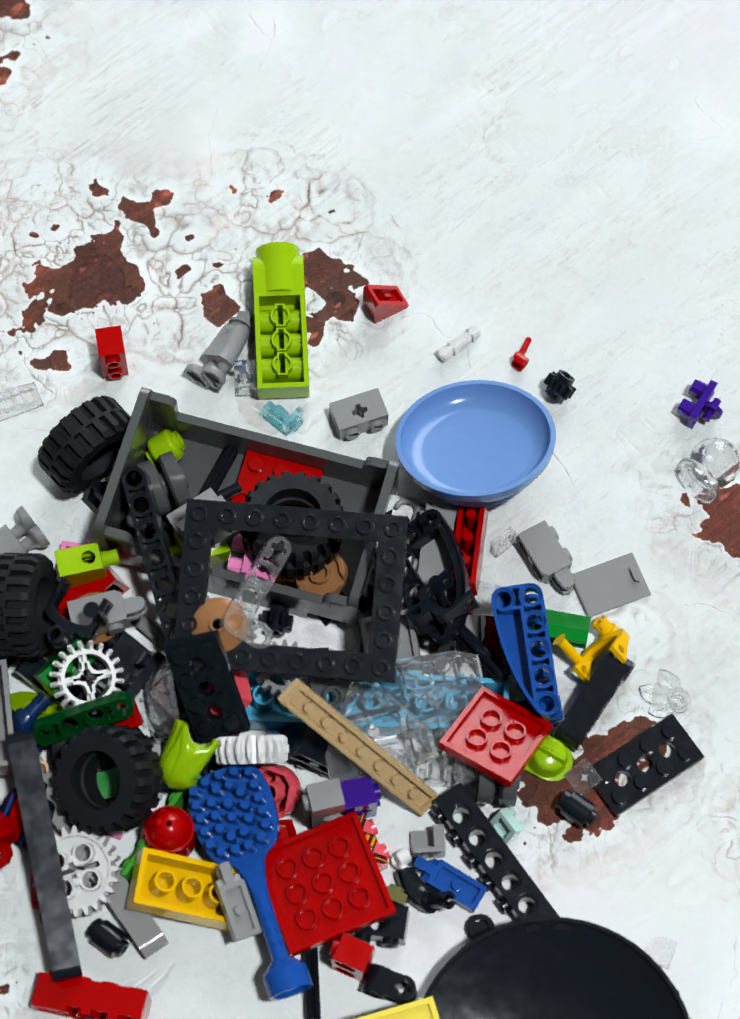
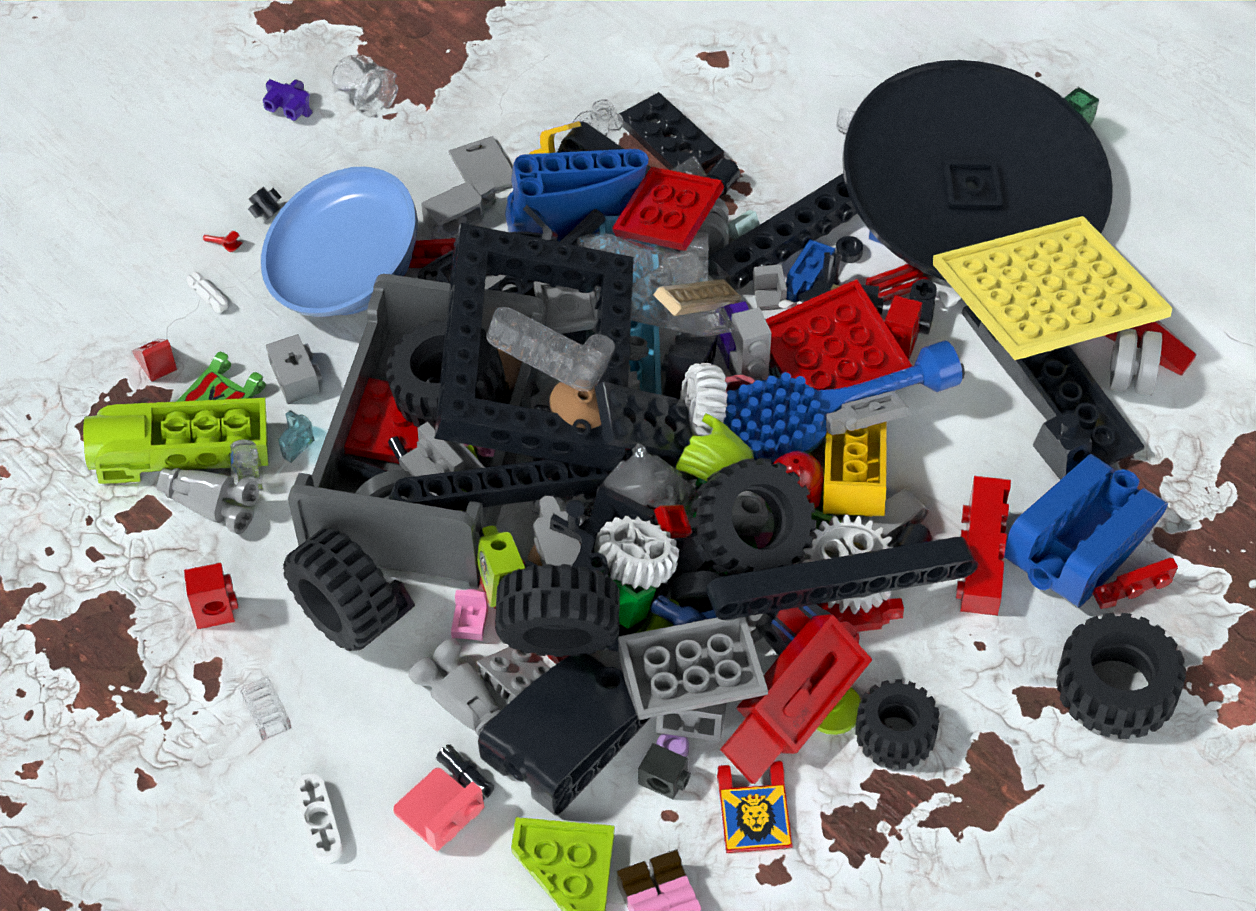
camera: 90 degrees left, 15 degrees down
dark green beam [32,691,134,746] -> none
none -> bright green flag [176,351,266,402]
none -> red tile [865,264,929,302]

